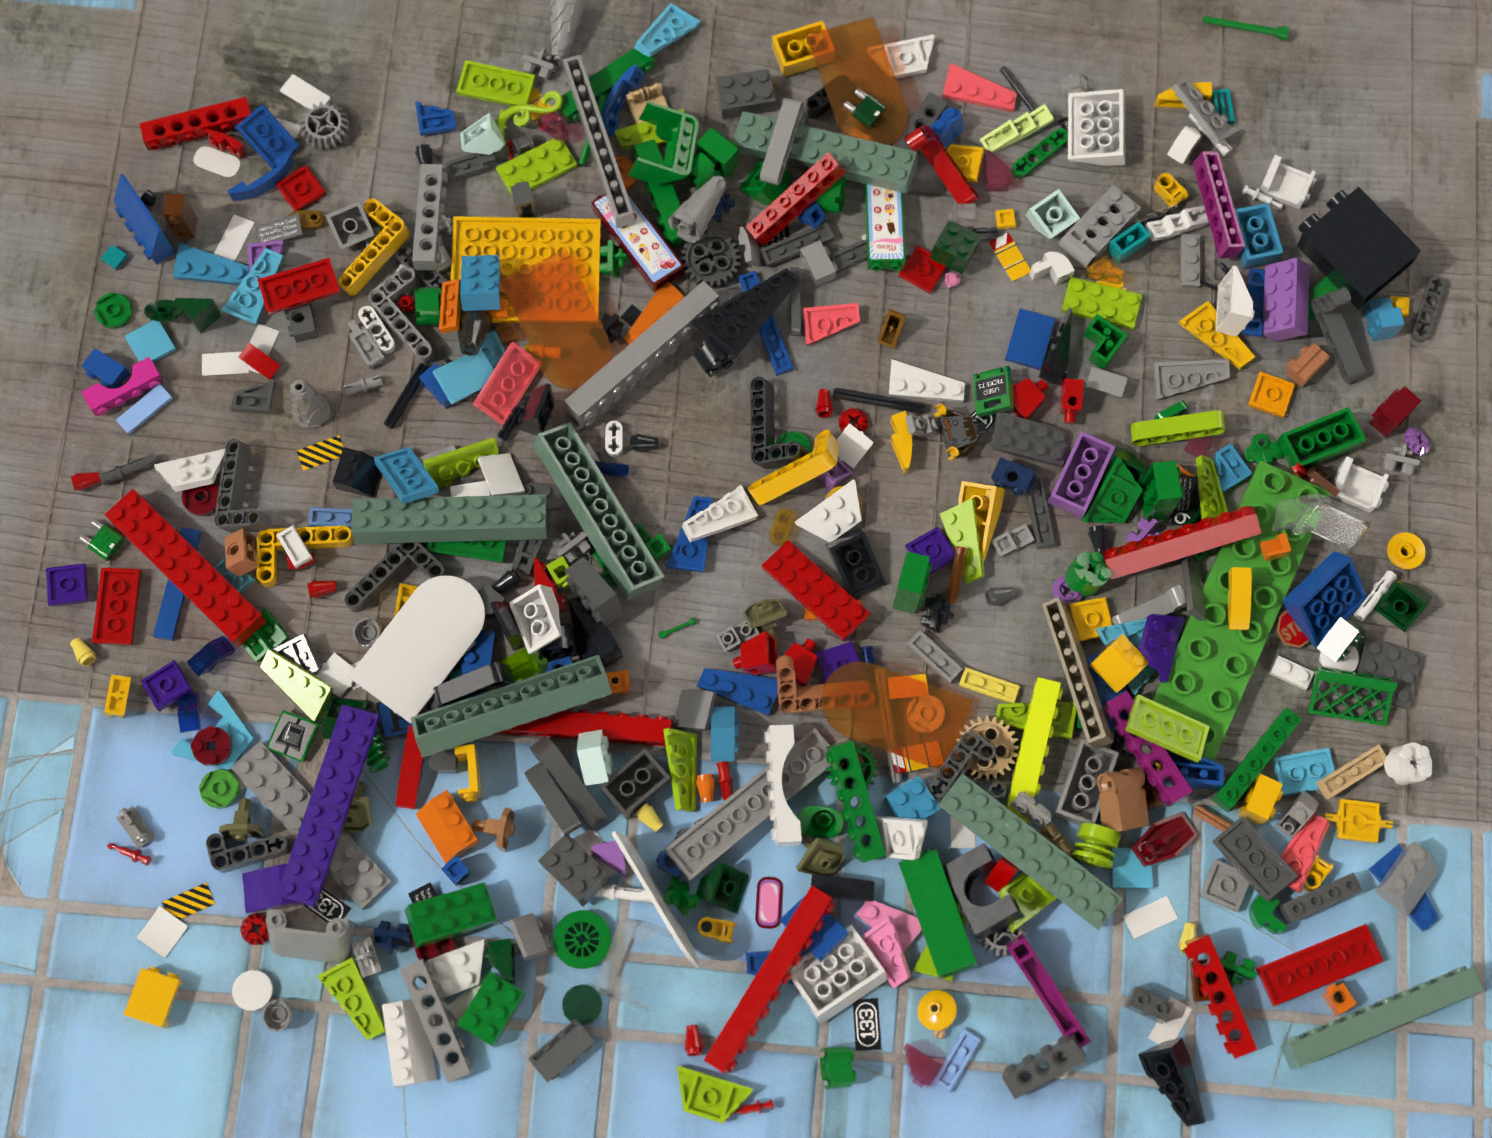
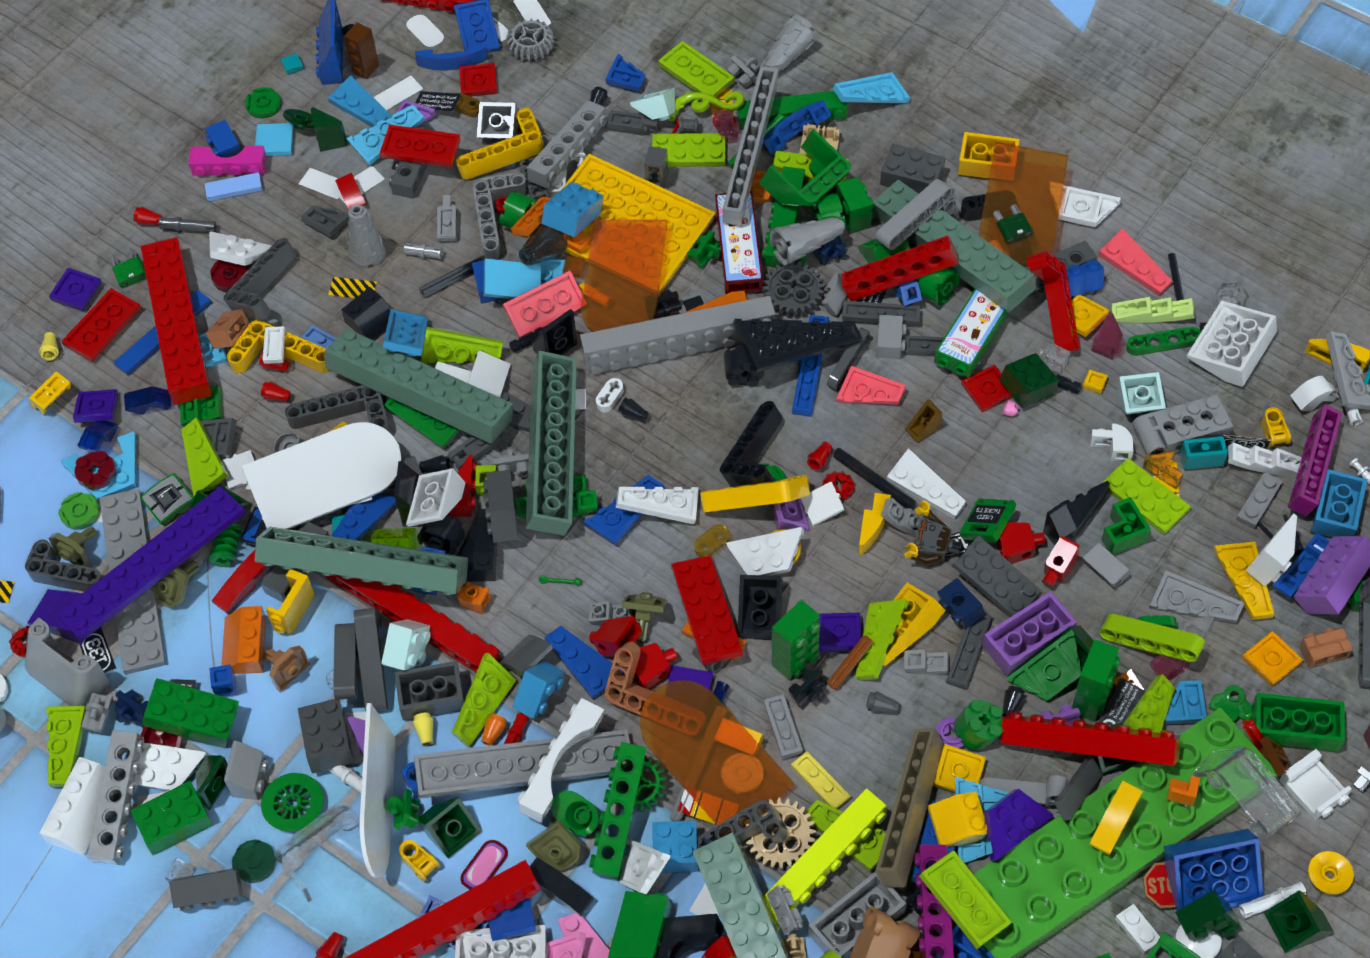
camera: 35 degrees right, 15 degrees down
red slope [207,130,246,159] -> none
white beam [358,306,395,354] -> none
beam [433,662,515,708] -> none
clear blue axle [594,461,629,476] -> none
light grey bush [988,781,1007,800] -> none
yellow sticker [989,233,1031,281] -> none
blue tile [1005,308,1056,370] -> none

